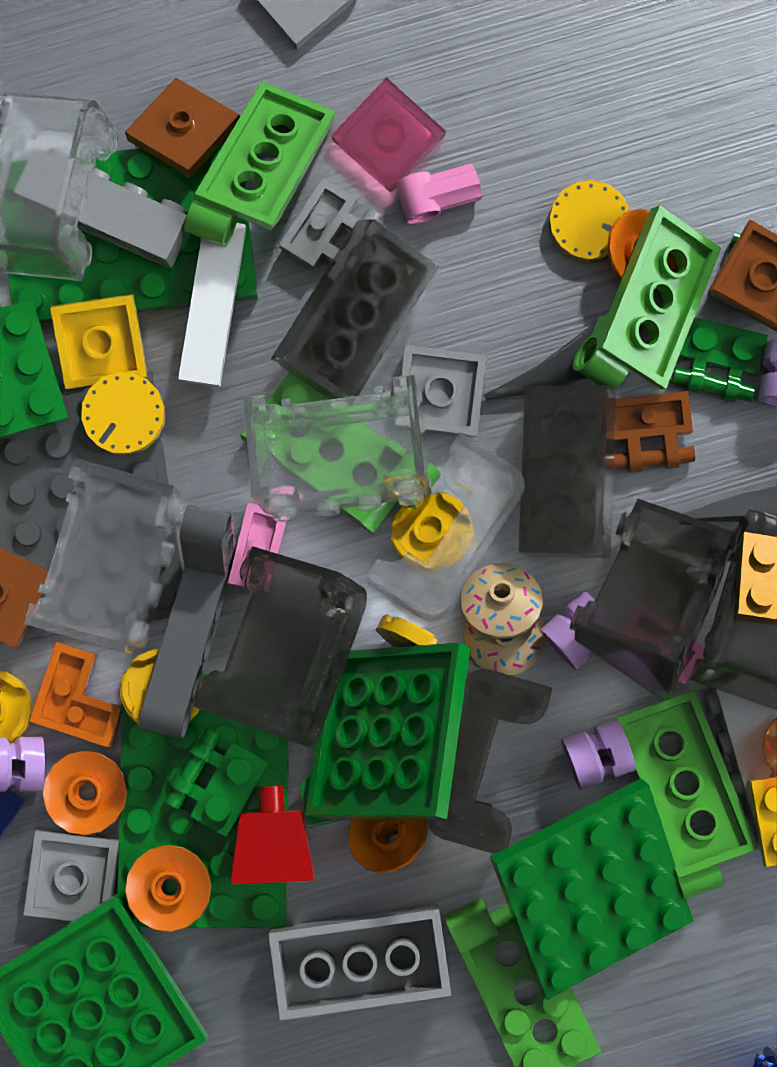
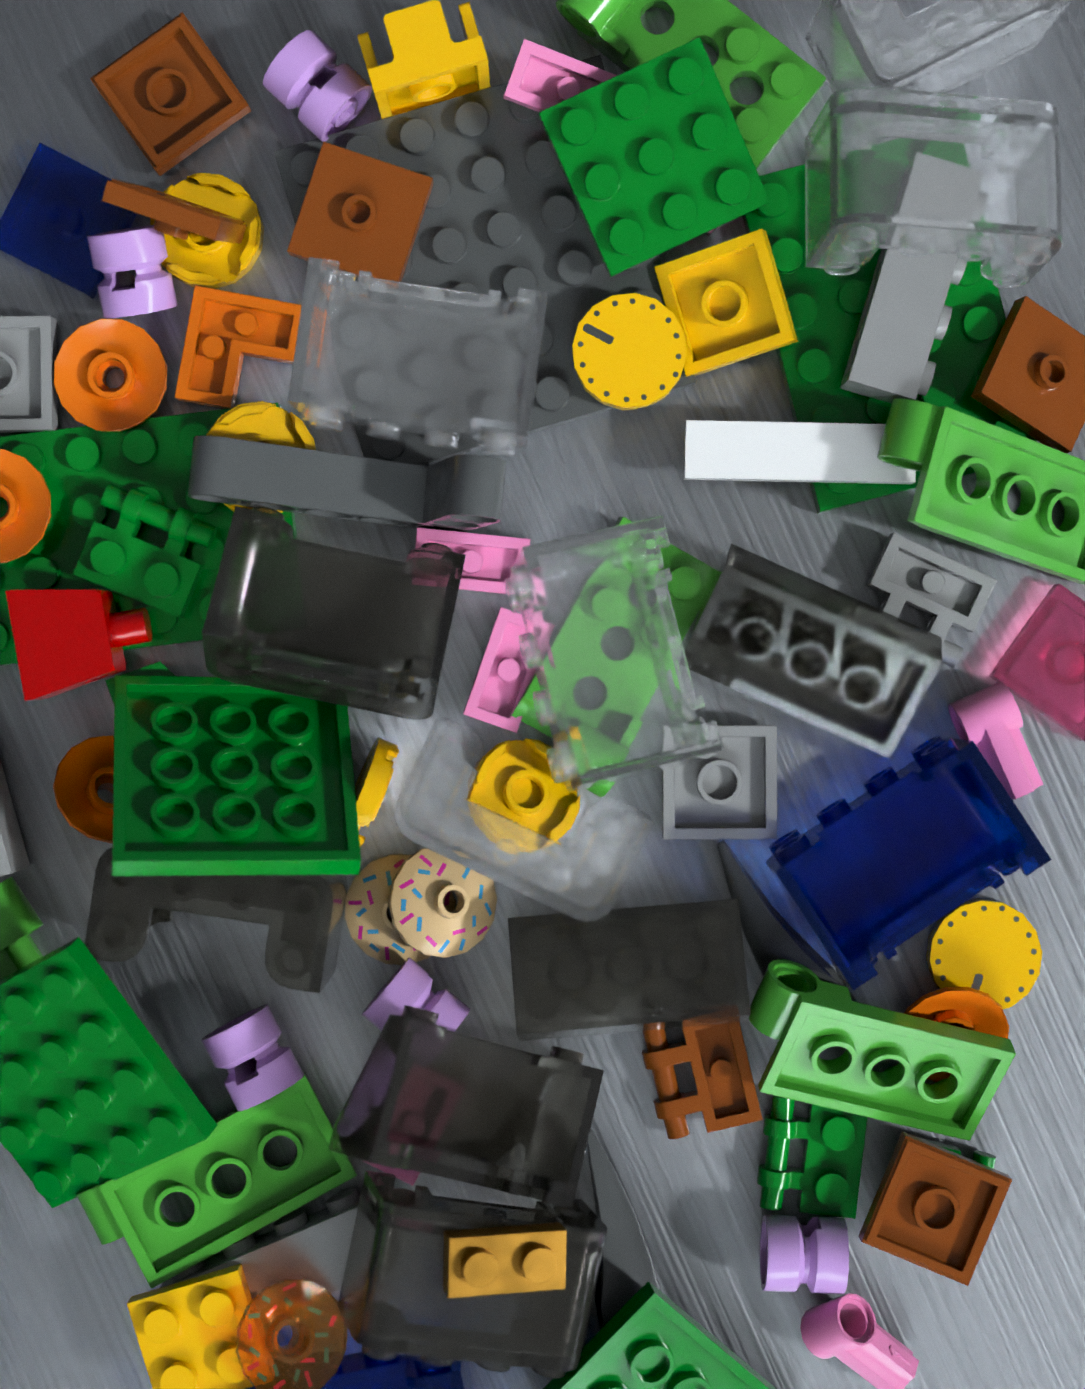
camera: 80 degrees right, 5 degrees up
none -> bright pink plate [463,607,554,733]
none -> clear blue windscreen [765,735,1052,990]

